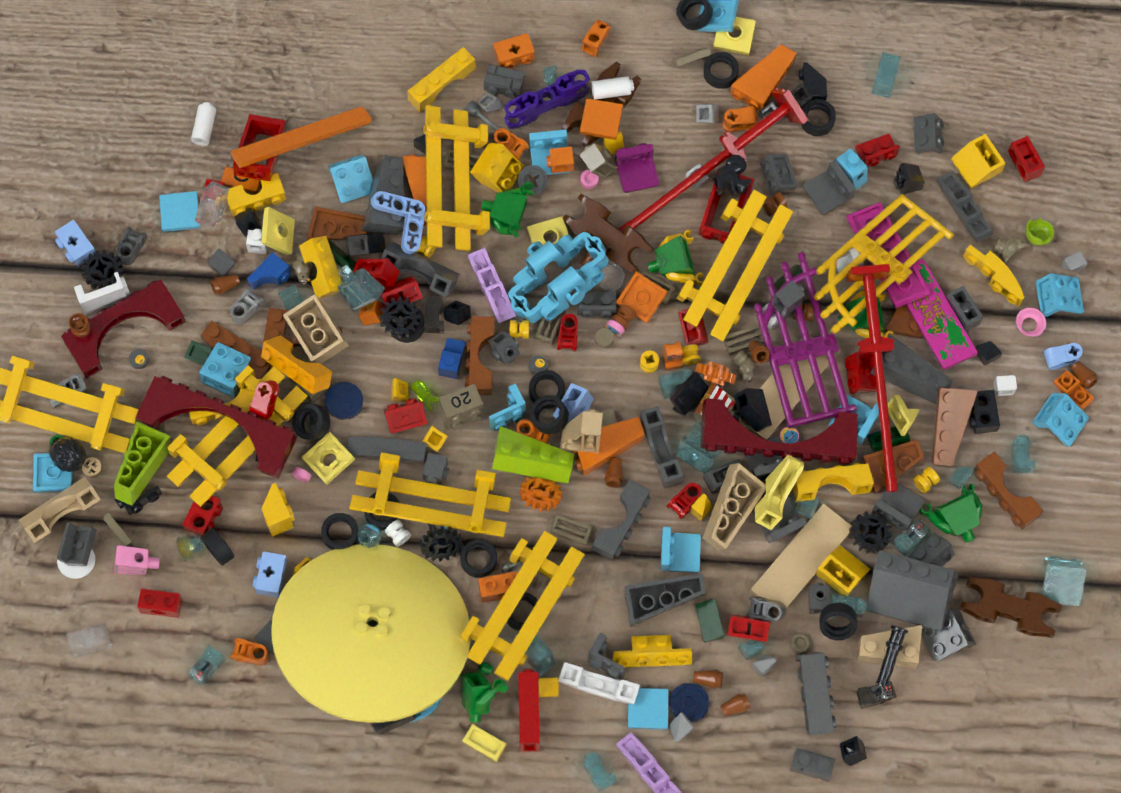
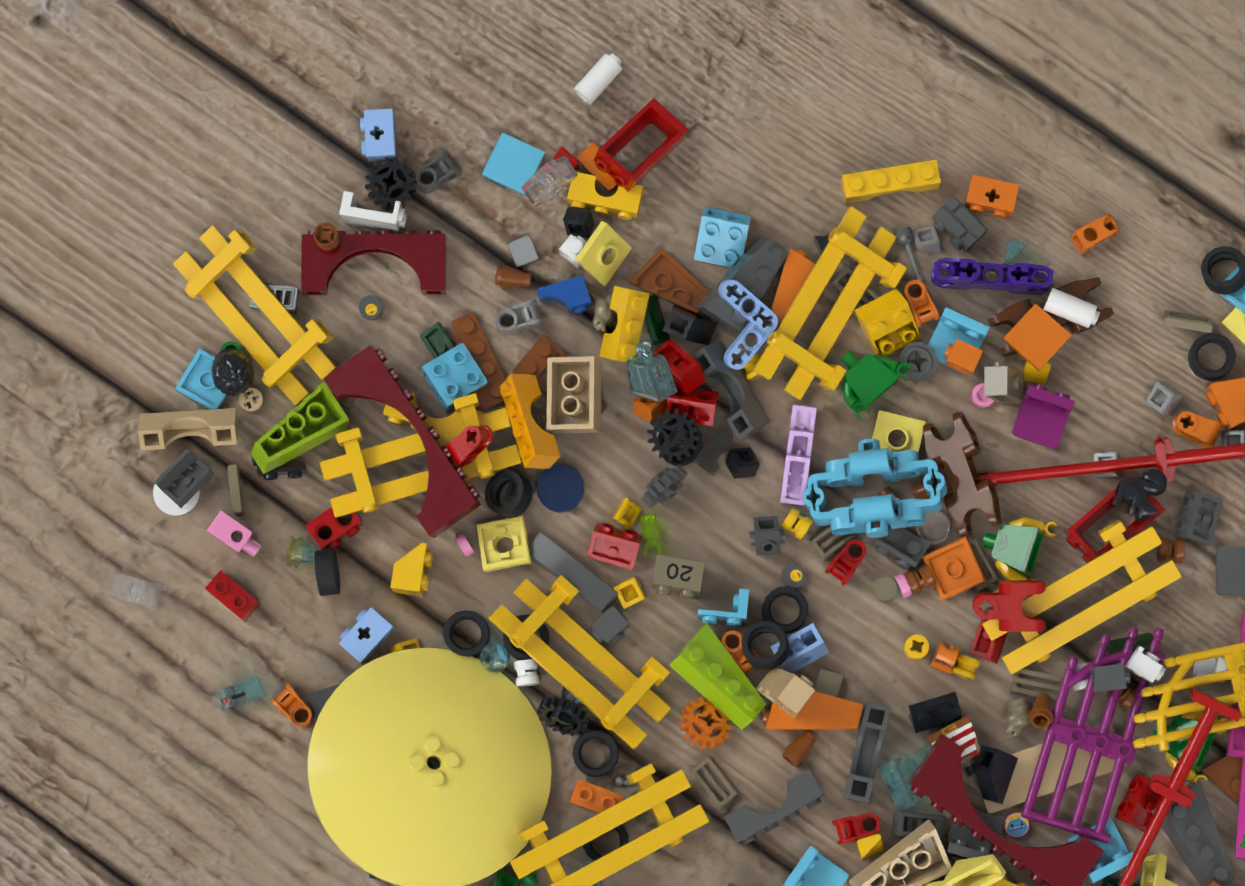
camera: 40 degrees right, 10 degrees up
orange tile [231,106,372,168] -> none
clear light blue slope [278,285,303,311] -> none
blue arch [438,338,466,379] -> none
dark orange arch [465,316,495,395] -> none
clear light blue leg [658,369,693,399] -> none
orange gear [695,361,737,386] -> none
none -> dark grey gear [641,464,688,508]
none -> red piece [972,580,1046,632]
none -> white brick [1125,646,1166,683]

